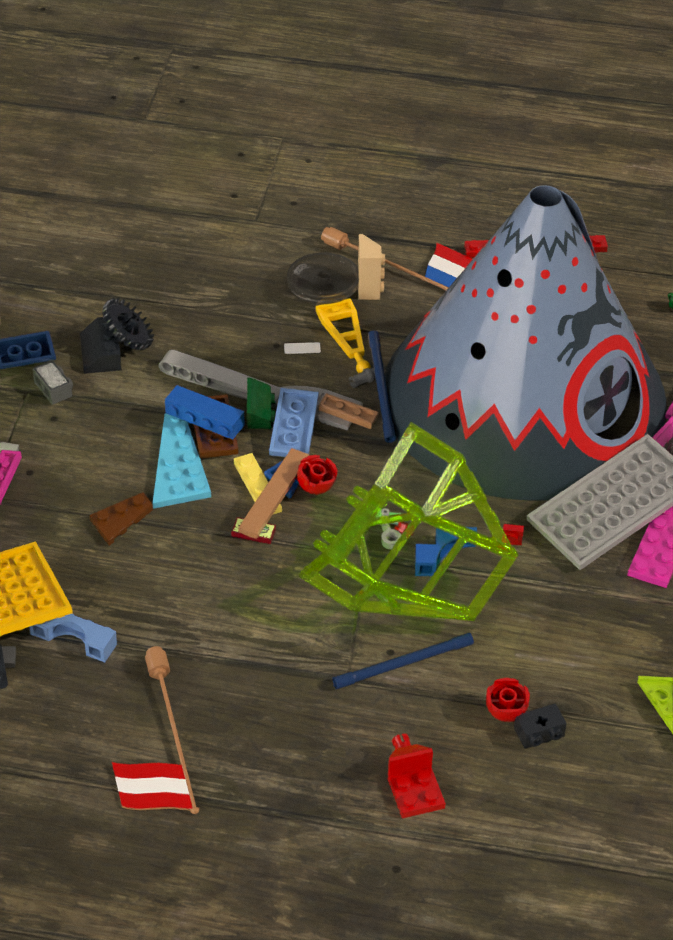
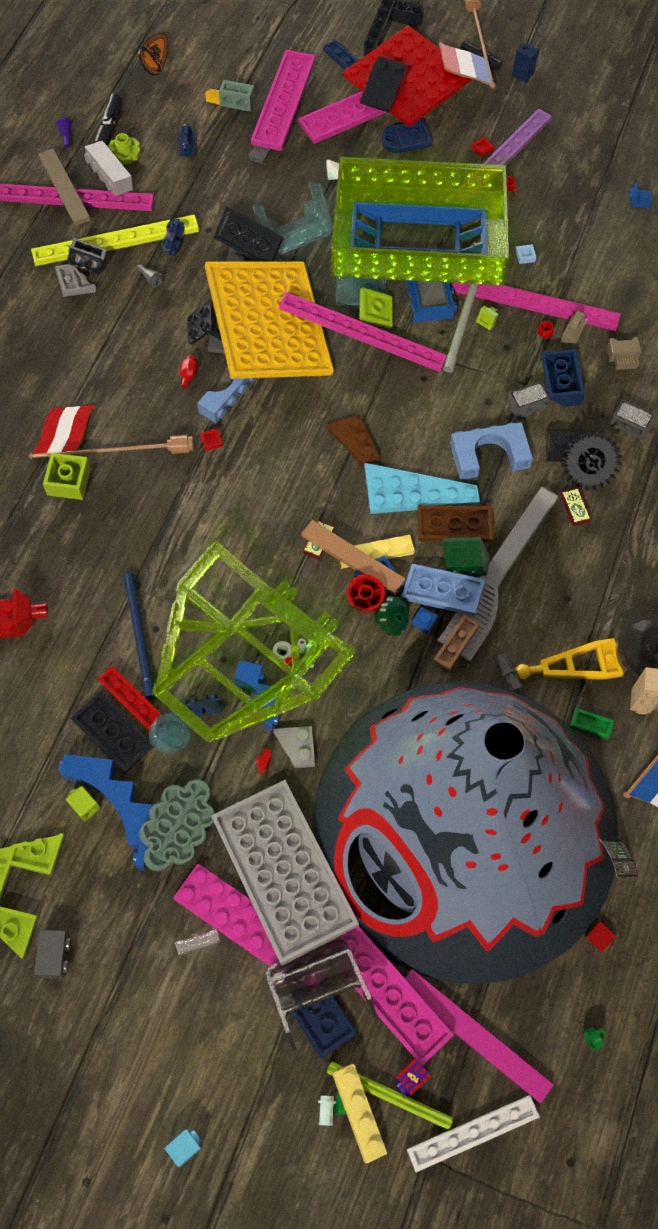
camera: 100 degrees right, 20 degrees up
blue brick [165,385,244,440] -> none
white sticker [284,342,321,354] -> none
dark blue piece [368,331,396,443] -> none
red cylinder [486,678,530,722] -> none
black brick [514,703,567,748] -> none
none -> lime brick [43,453,91,500]
none -> blue arch [59,754,153,871]
none -> lime brick [65,786,100,822]
none -> black plate [70,692,155,774]
none -> red plate [97,666,166,734]
none -> sand green plate [139,779,215,871]
none -> clear light blue cylinder [149,713,190,754]
none -> red plant [180,355,198,388]
none -> dark blue hinge [182,694,224,719]
none -> red plate [200,429,223,452]
none -> light grey wing [274,726,315,768]
none -> dark green plant [374,597,408,636]
none -> blue plate [411,607,438,633]
none -> medium blue arch [450,422,533,480]
none -> tile [560,488,591,526]
none -> green tile [570,708,614,740]
none -> brick [610,400,655,440]

